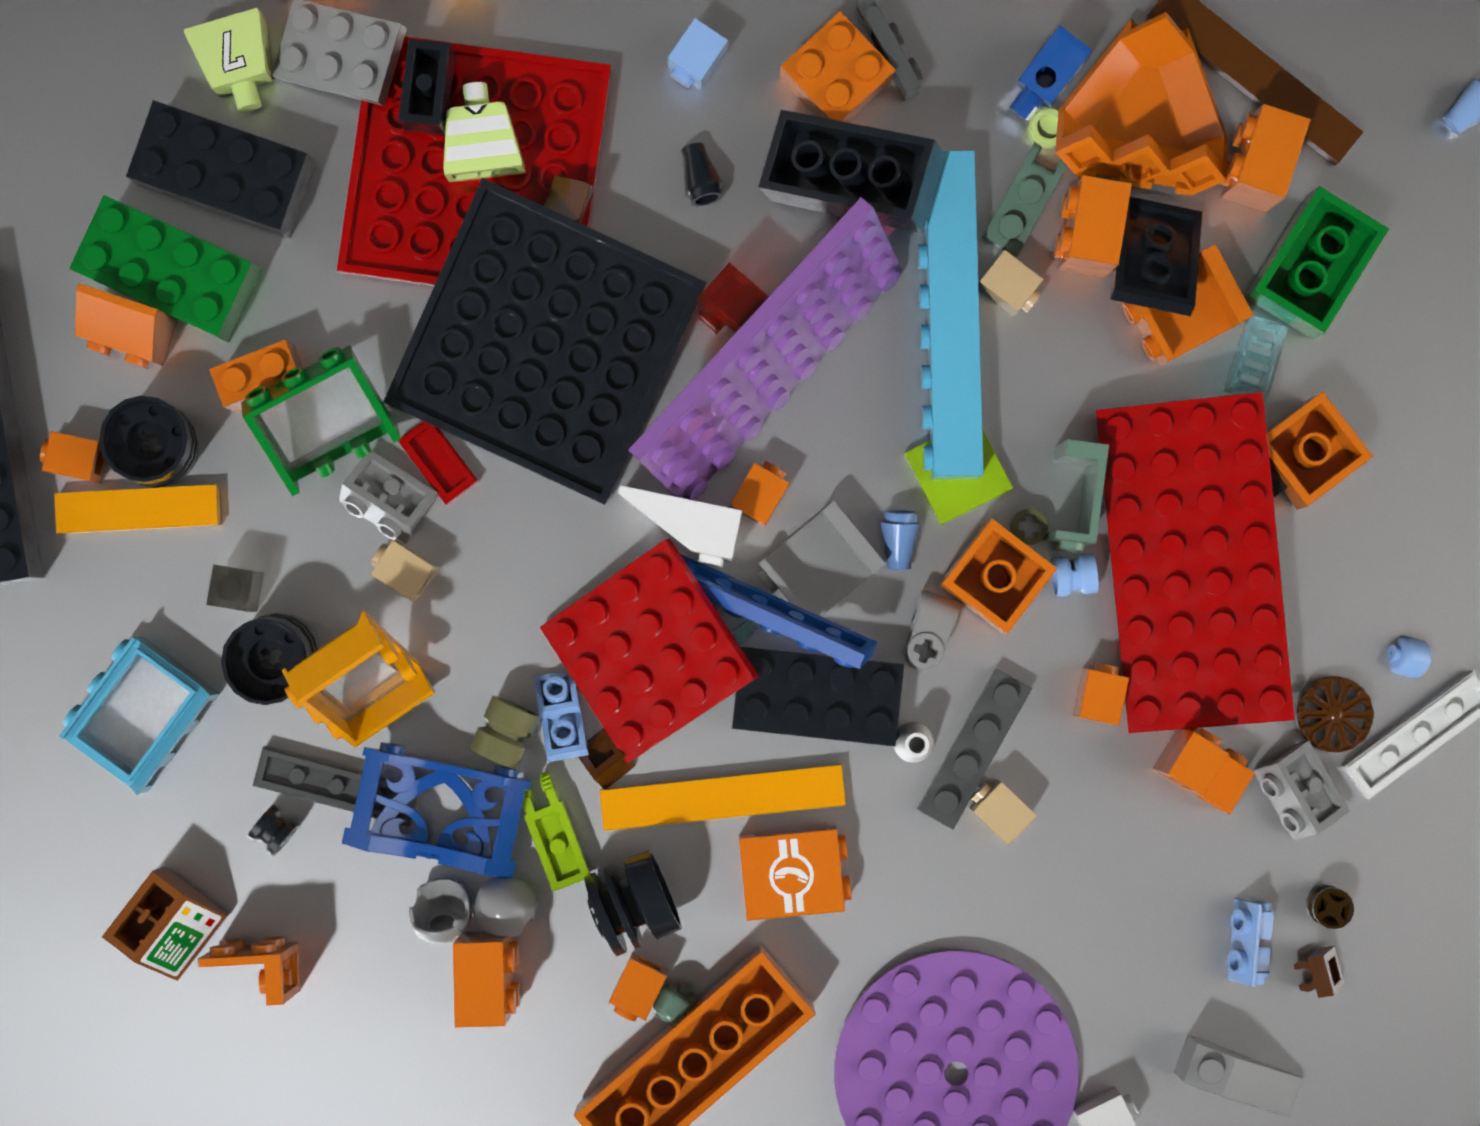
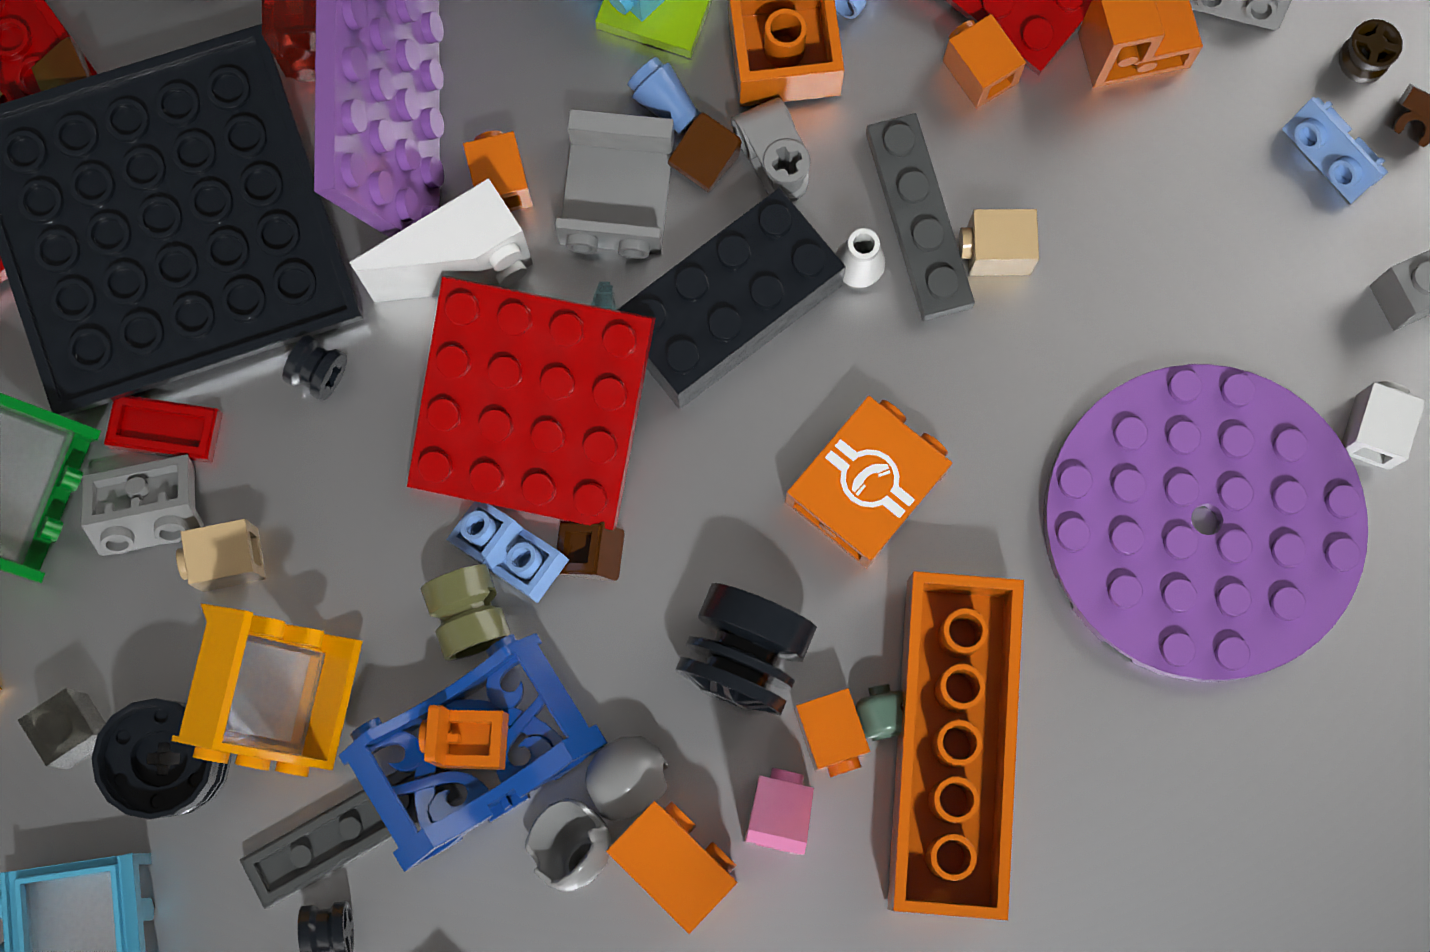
camera: 45 degrees left, 10 degrees down
lime hinge [523,771,591,892] -> none
light orange tile [599,764,846,831] -> none
blue plate [680,554,878,669] -> none
none -> black wheel [282,335,347,401]
none -> orange bracket [418,705,509,770]
none -> reddish brown slope [668,112,742,193]
none -> bright pink slope [744,768,814,855]

